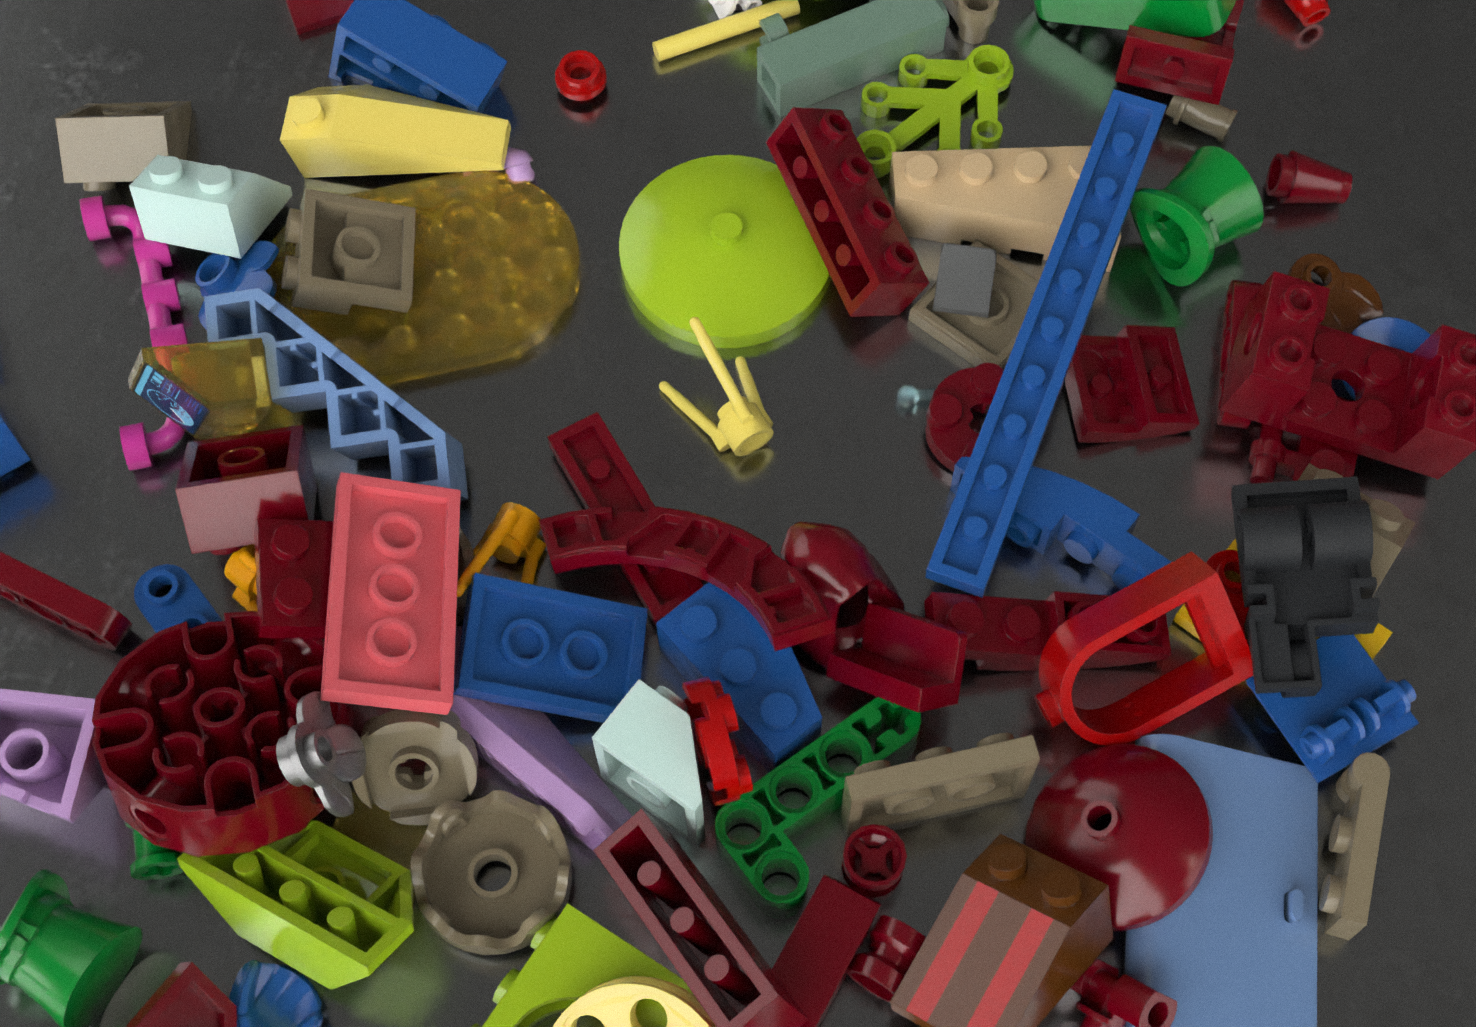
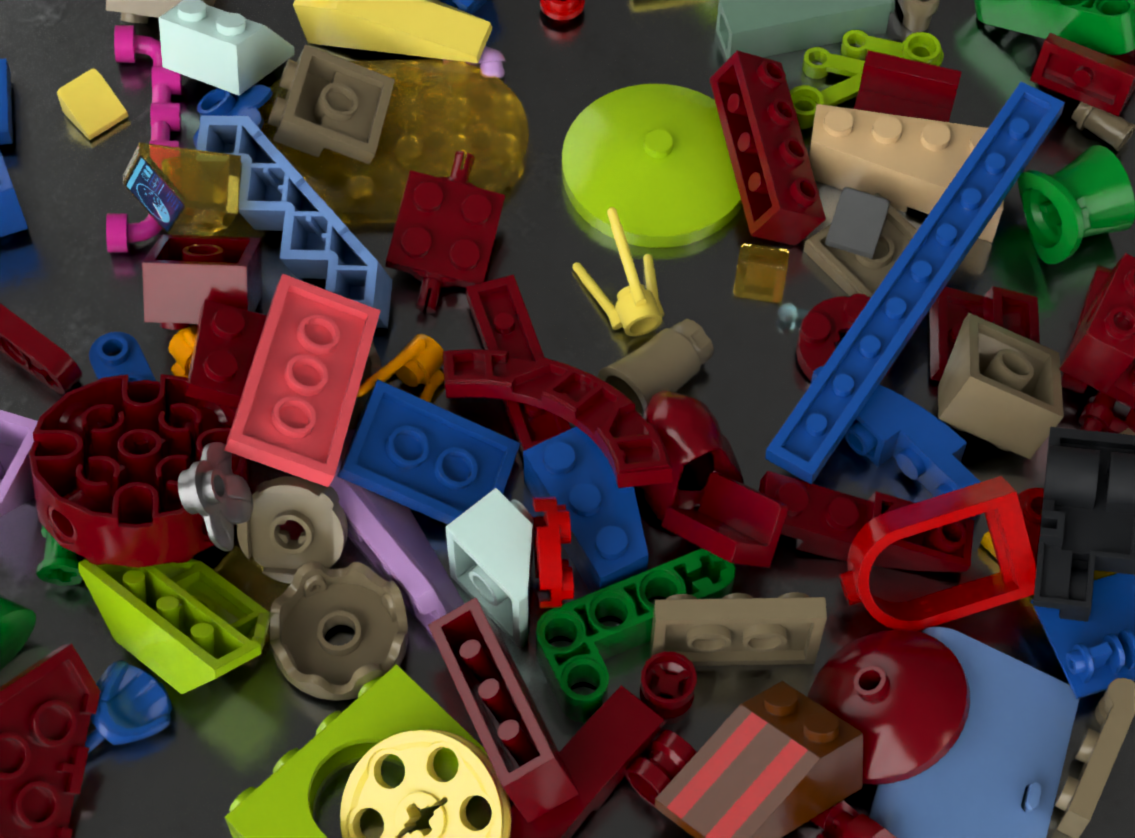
camera: 10 degrees right, 5 degrees down
none -> light yellow slope [57,68,128,140]
none -> dark red plate [385,151,506,313]
none -> dark tan plant [598,319,714,417]
none -> clear yellow slope [733,243,789,303]
none -> dark red panel [854,50,962,122]
none -> dark tan slope [938,313,1064,459]

